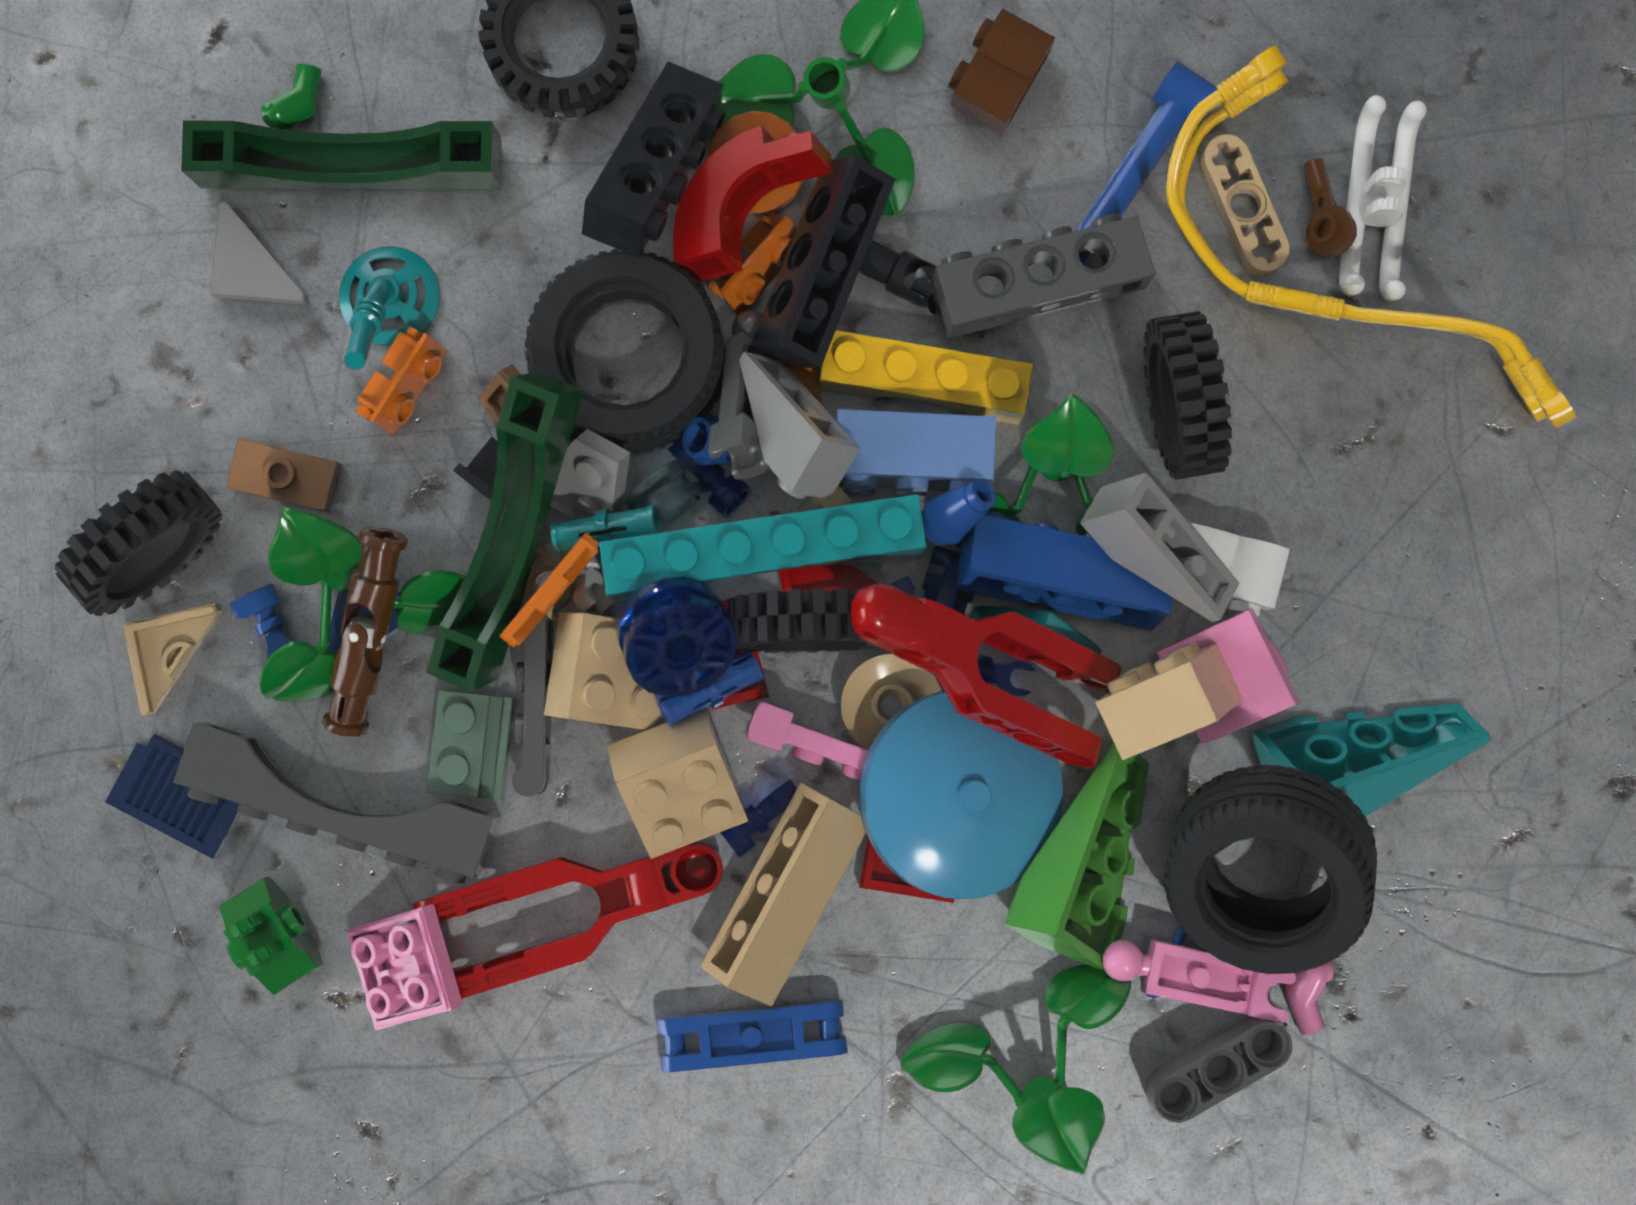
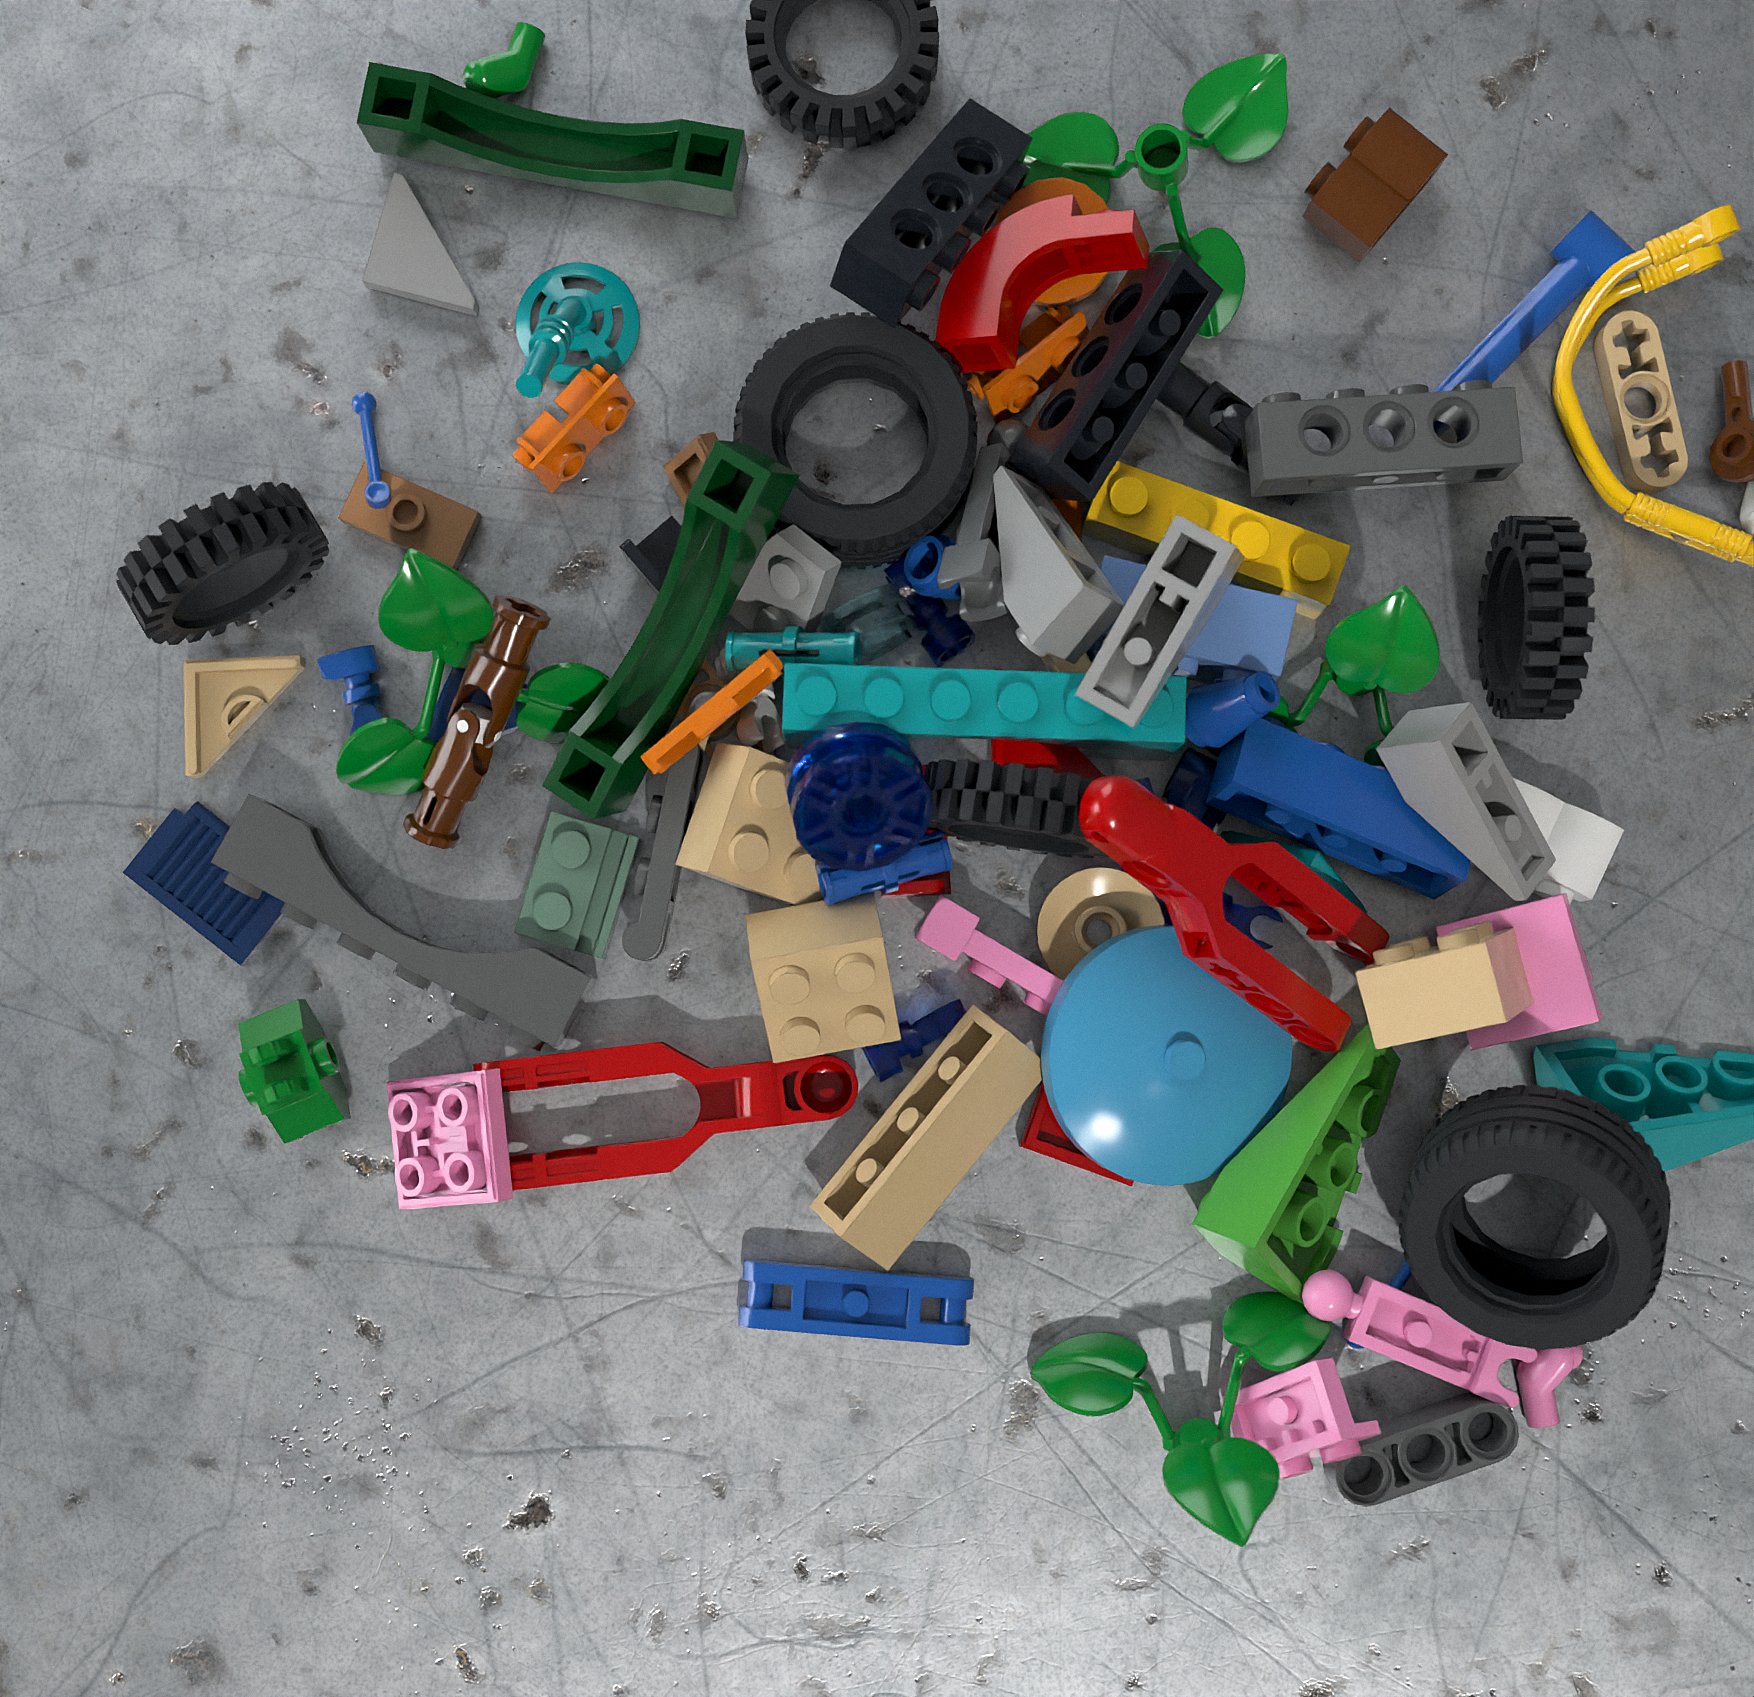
camera: 10 degrees right, 0 degrees up
none -> blue hinge [352,391,391,509]
none -> light grey slope [1075,514,1244,728]
none -> bright pink bracket [1222,1358,1381,1480]

